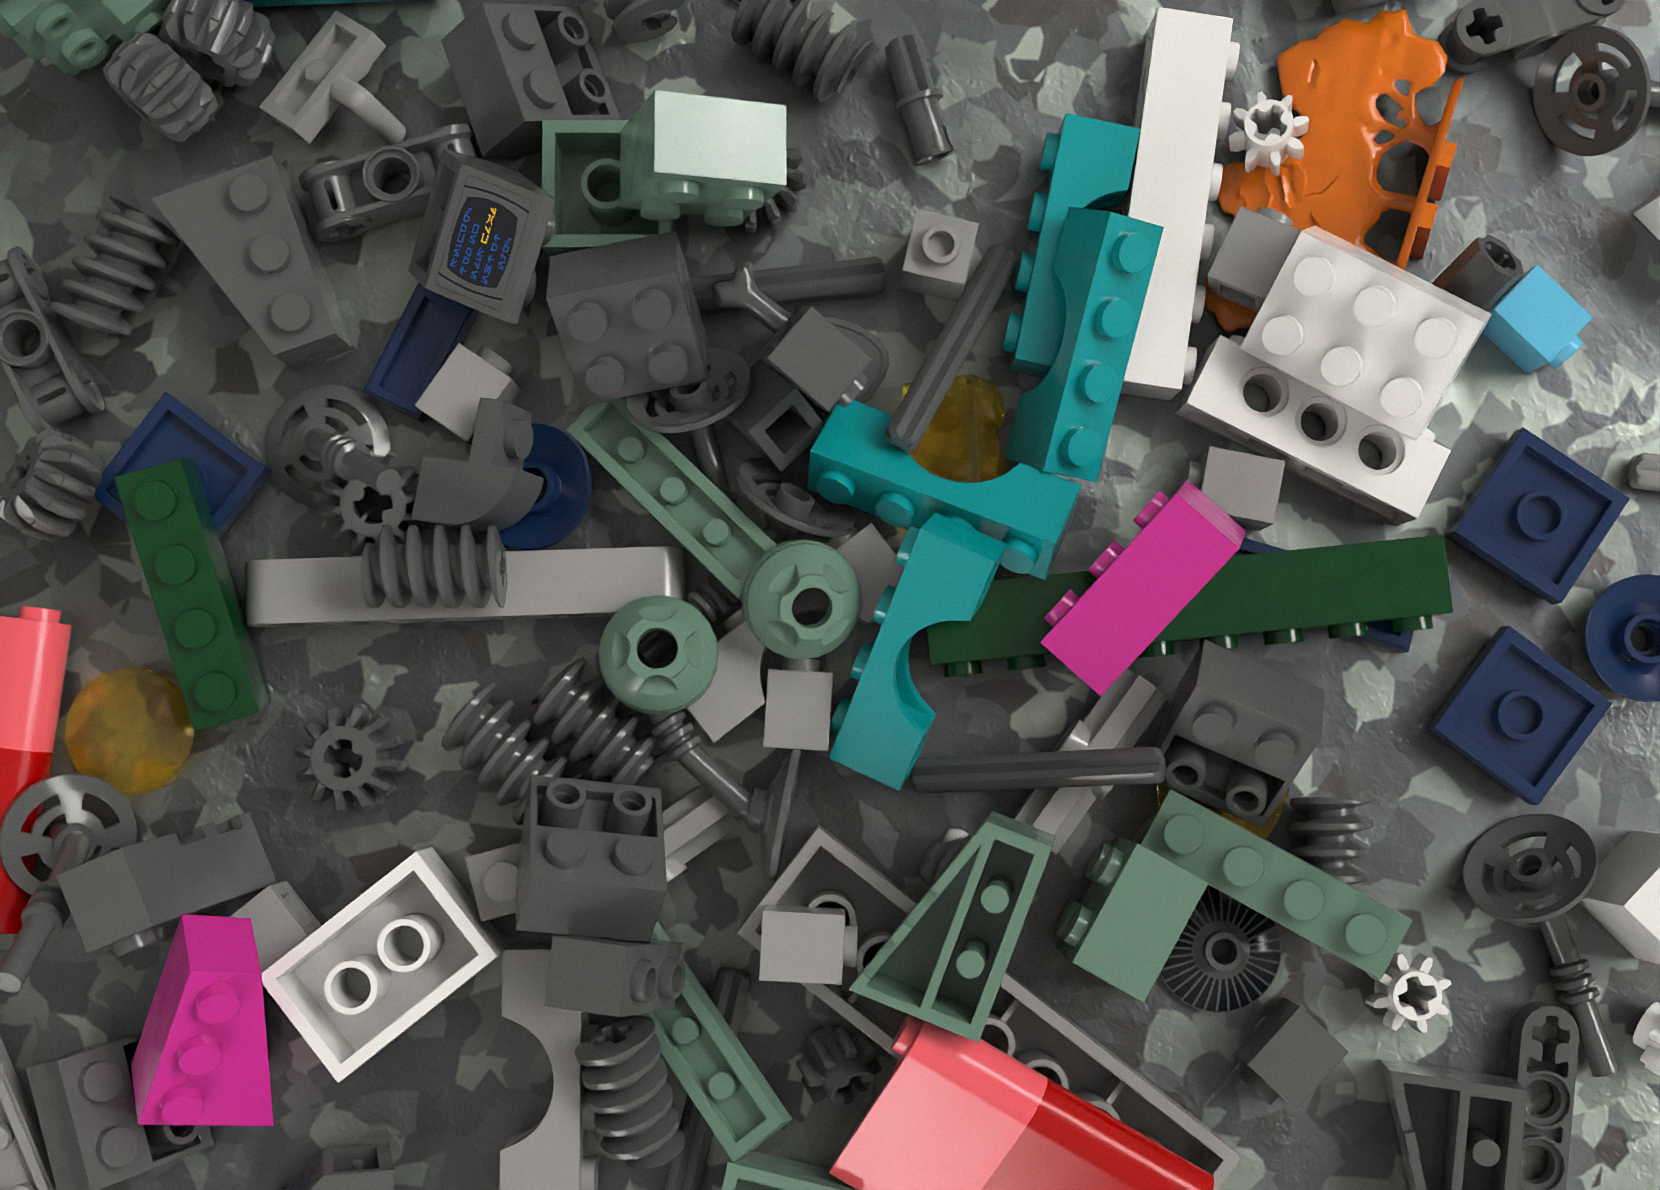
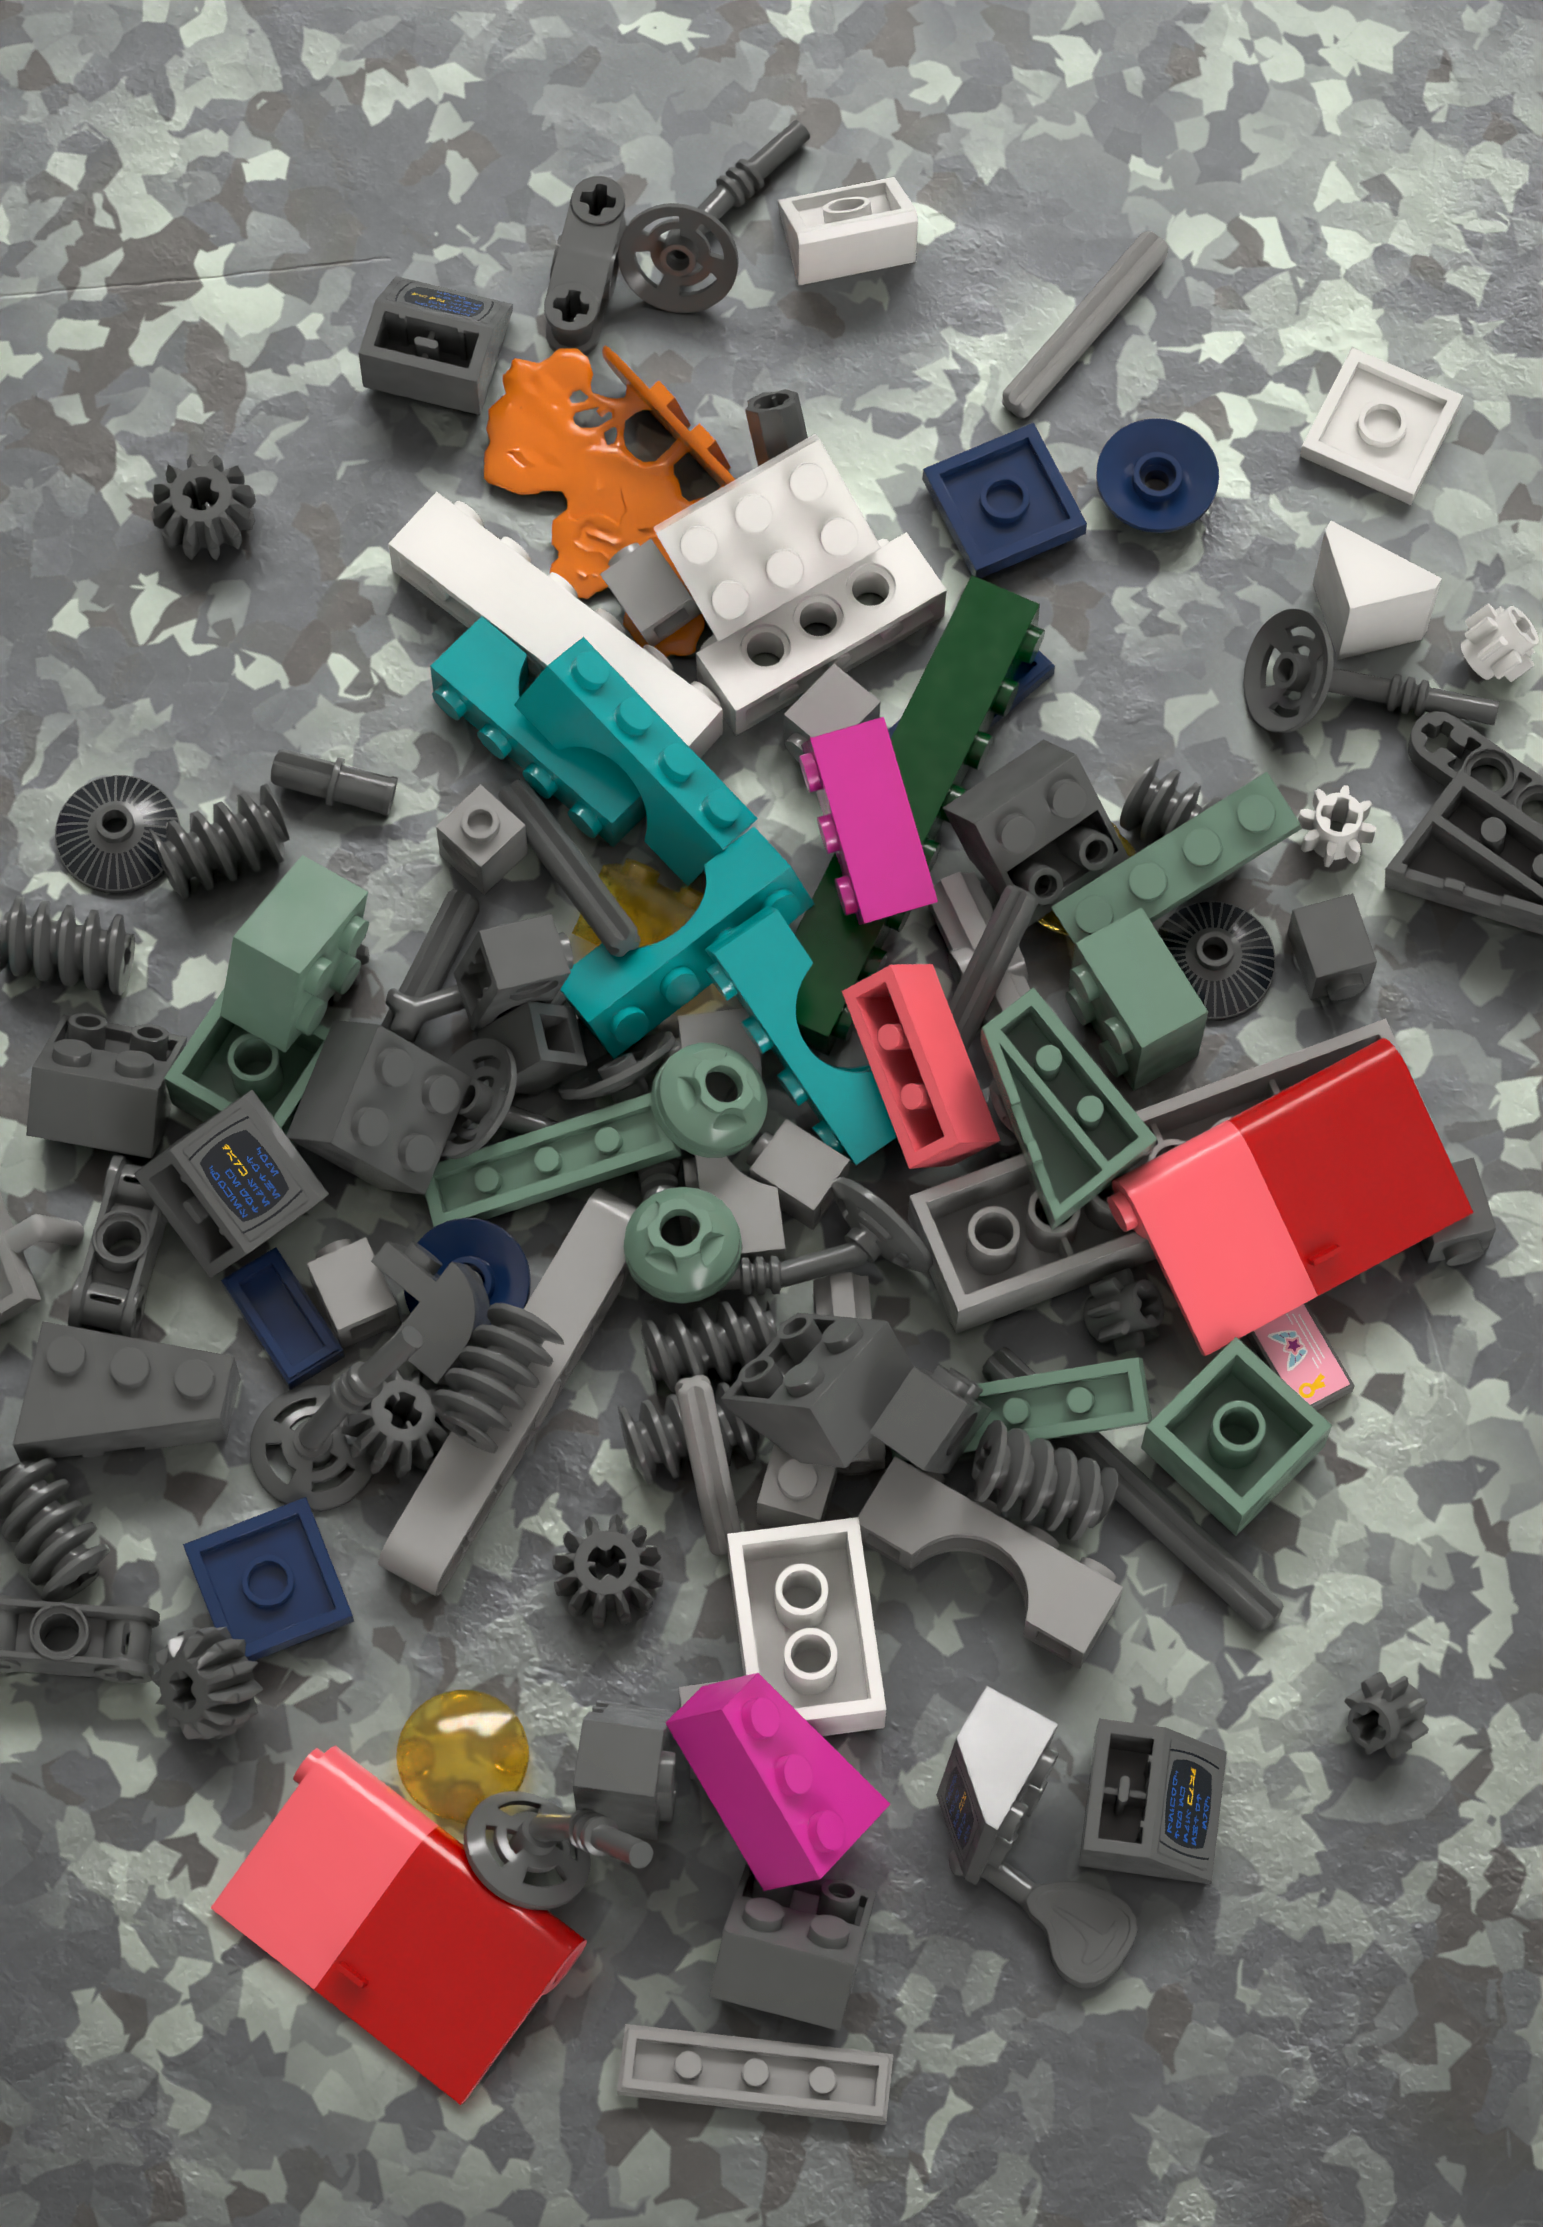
camera: 55 degrees left, 15 degrees down
dark green brick [114,459,270,731] -> none
light grey brick [759,905,858,985] -> none
white gear [1229,92,1309,176] -> none
dark blue plate [1426,625,1612,805] -> none
medium azure brick [1482,265,1593,374] -> none
none -> light grey axle [675,1375,742,1556]
none -> coral brick [842,964,1001,1169]

